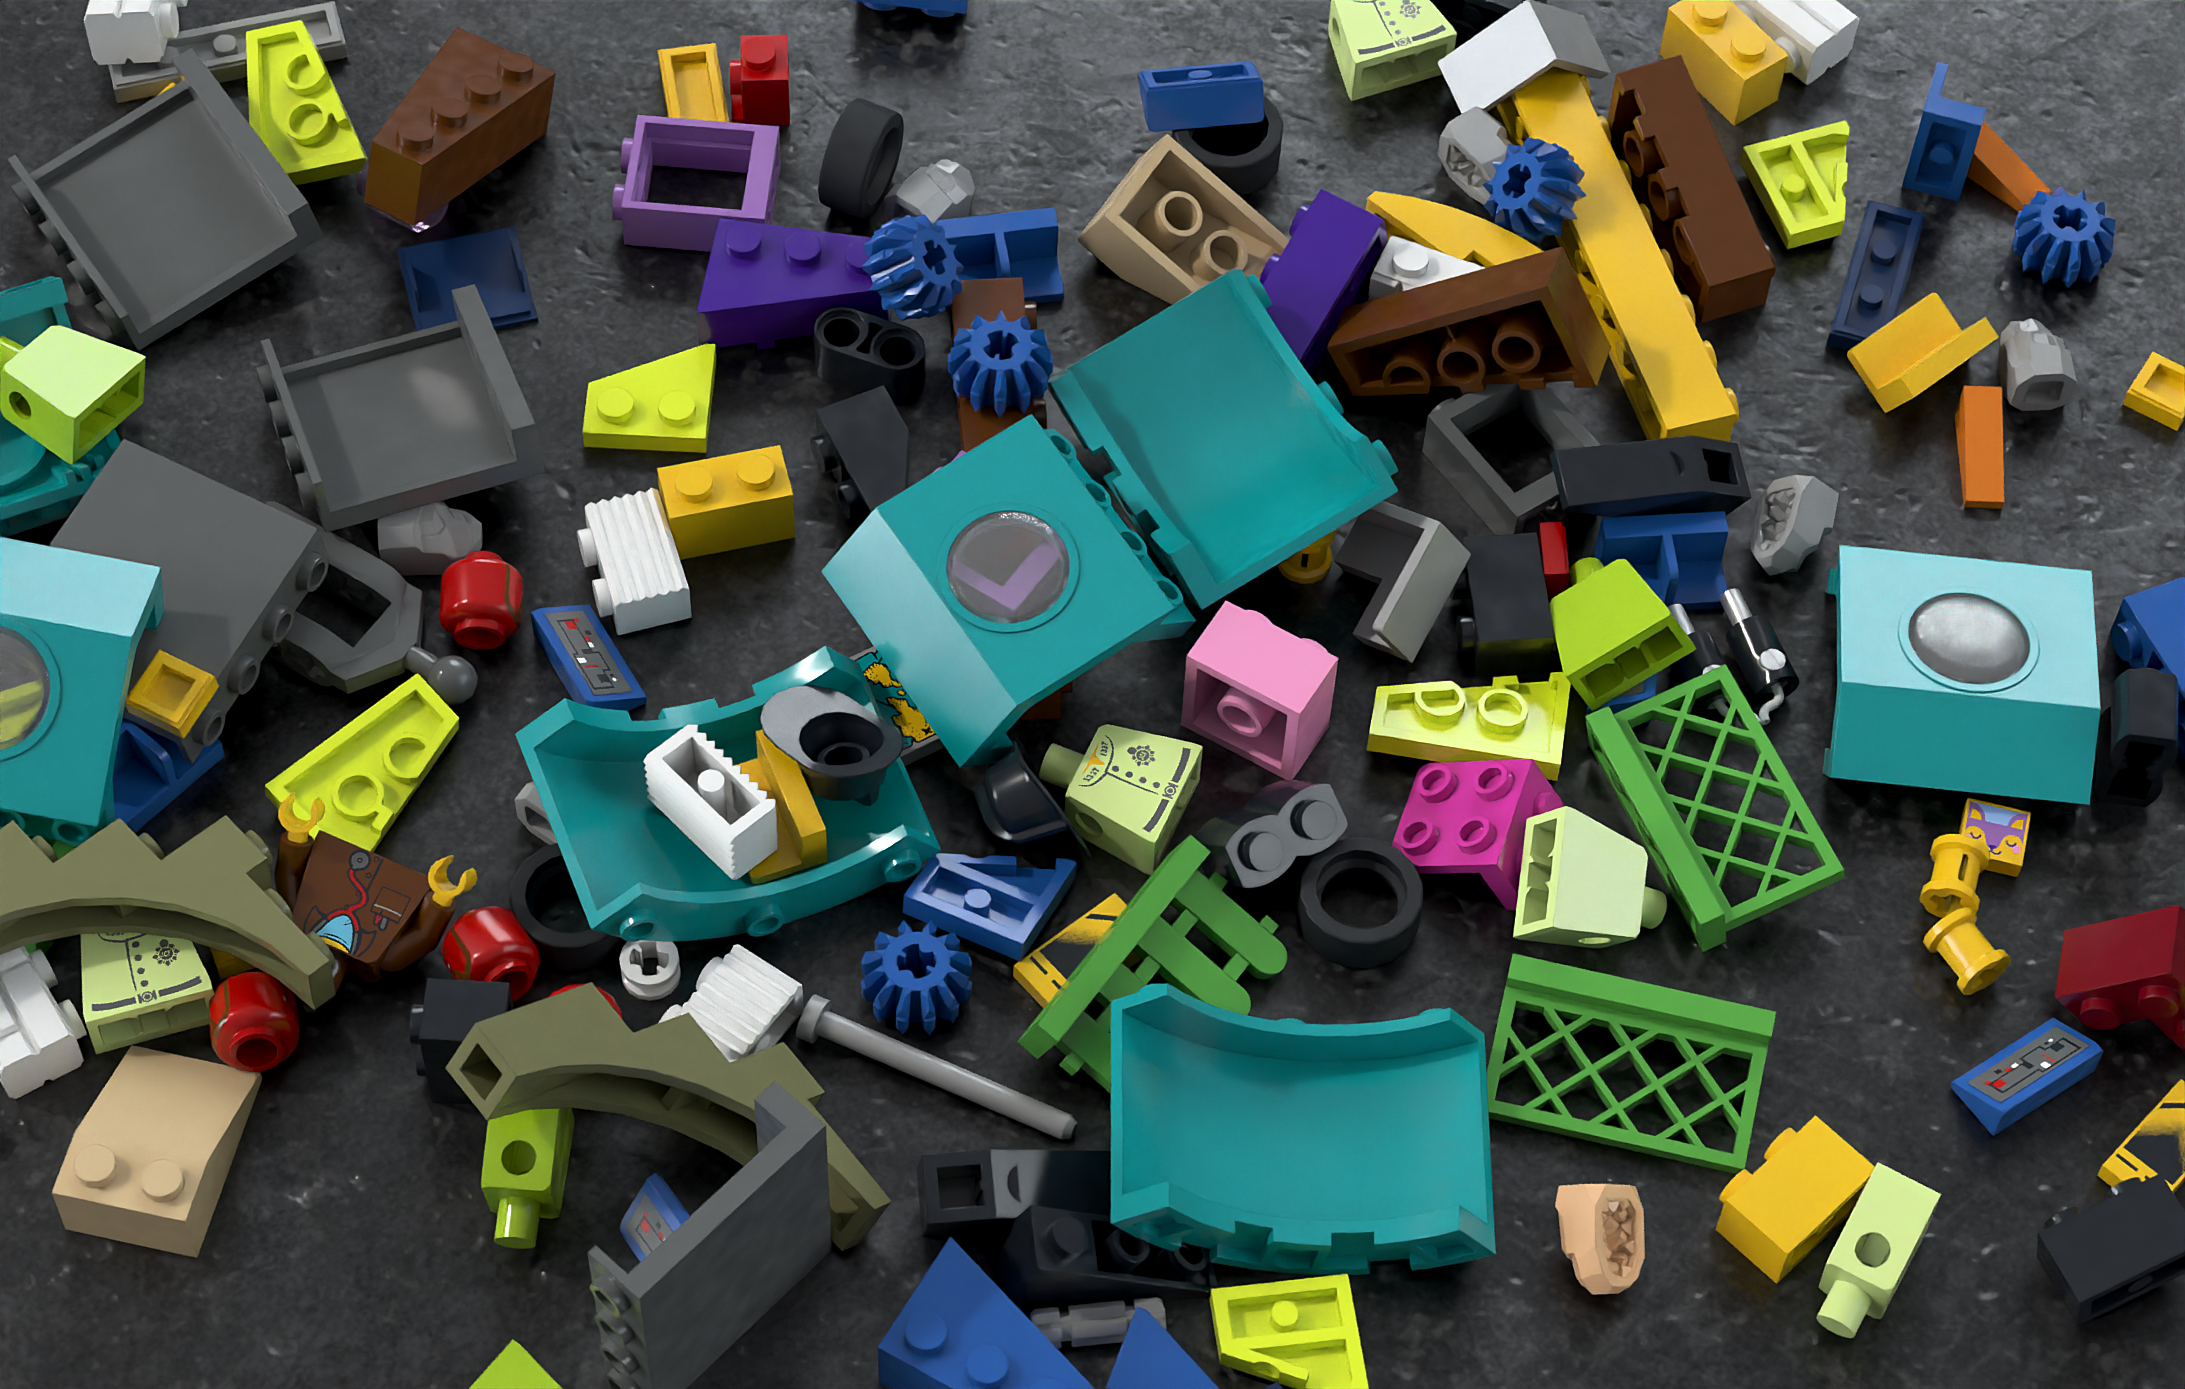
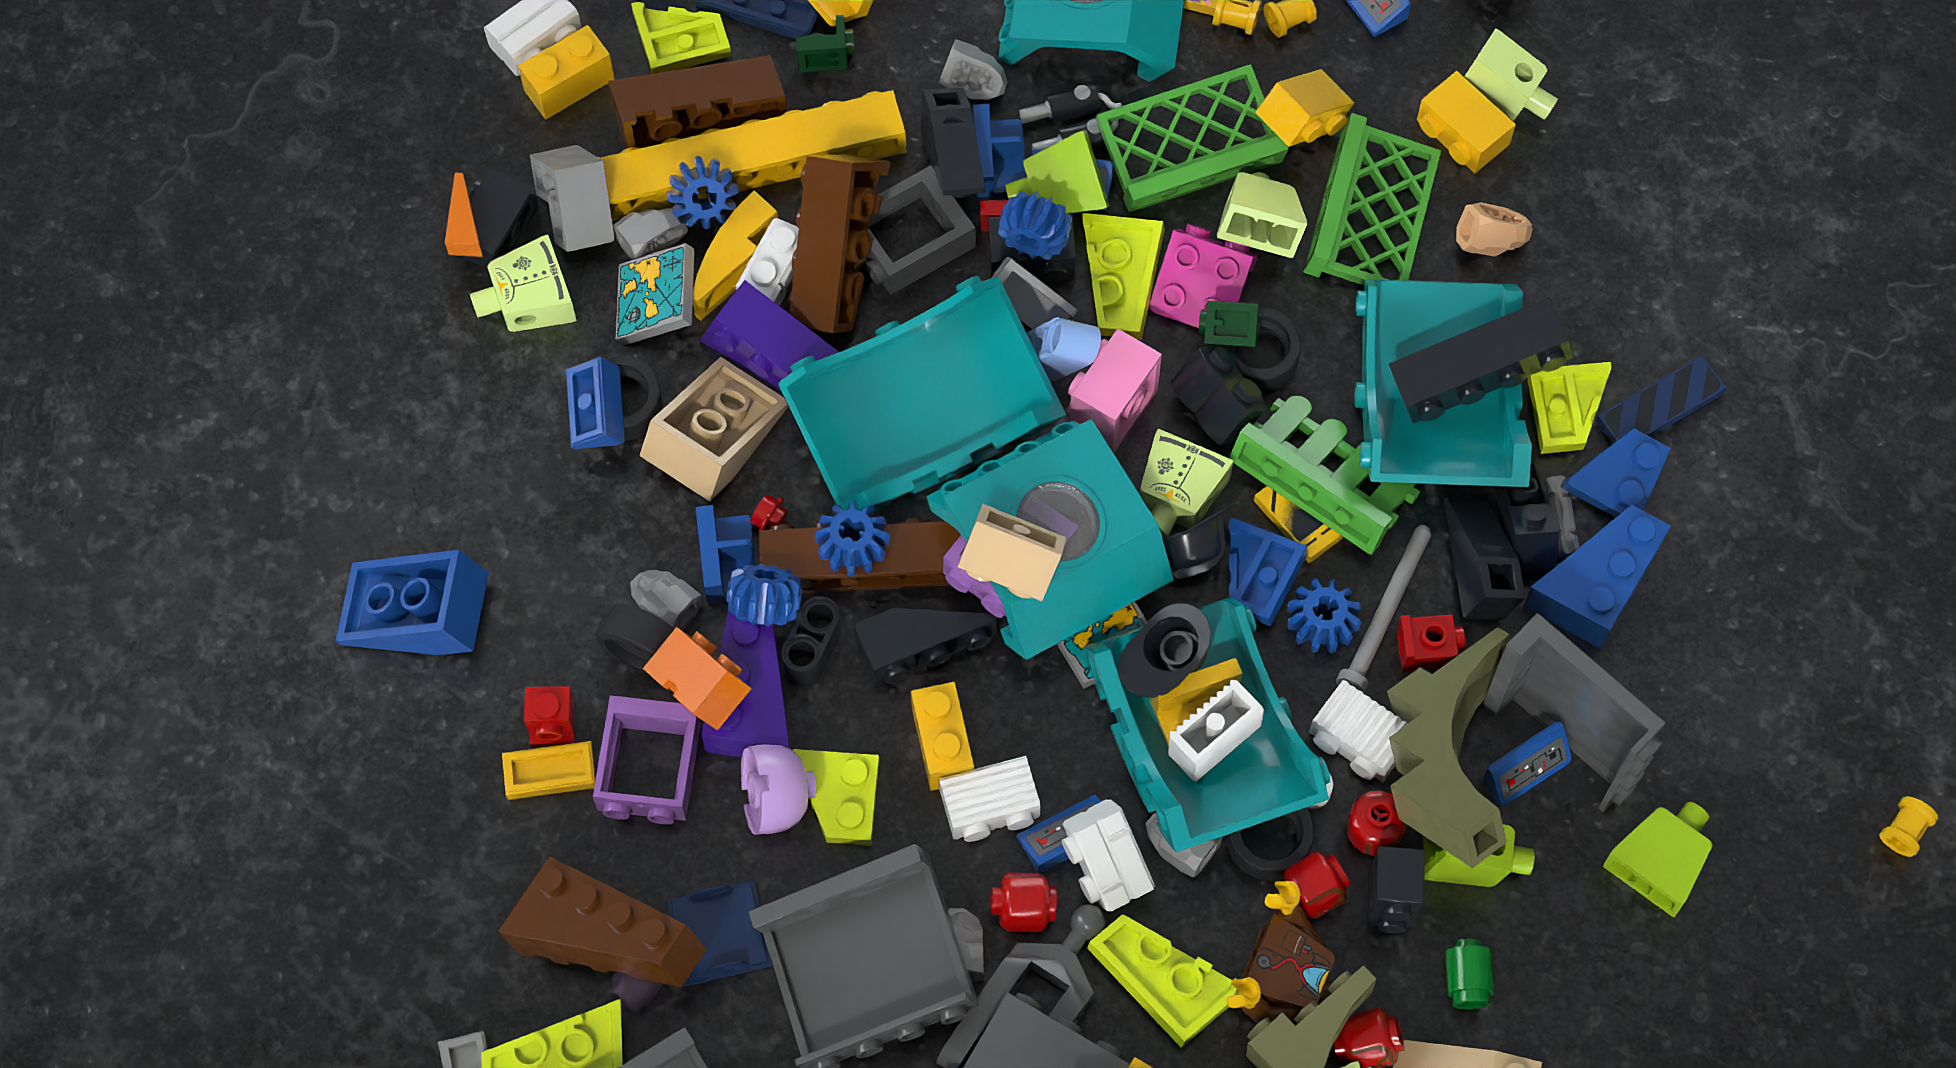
camera: 85 degrees left, 10 degrees up
none -> tile [615,243,694,345]
none -> orange brick [643,627,752,731]
none -> lavender cylinder [741,744,816,835]
none -> red plate [750,494,788,530]
none -> dark green bracket [796,15,855,73]
none -> tan brick [958,504,1067,601]
none -> blue gear [998,191,1072,260]
none -> light blue beam [1026,317,1101,381]
none -> white brick [1062,799,1155,912]
none -> dark green bracket [1199,301,1261,347]
none -> yellow brick [1255,69,1354,147]
none -> black brick [1389,297,1574,424]
none -> red brick [1396,615,1465,672]
none -> green brick [1445,939,1494,1009]

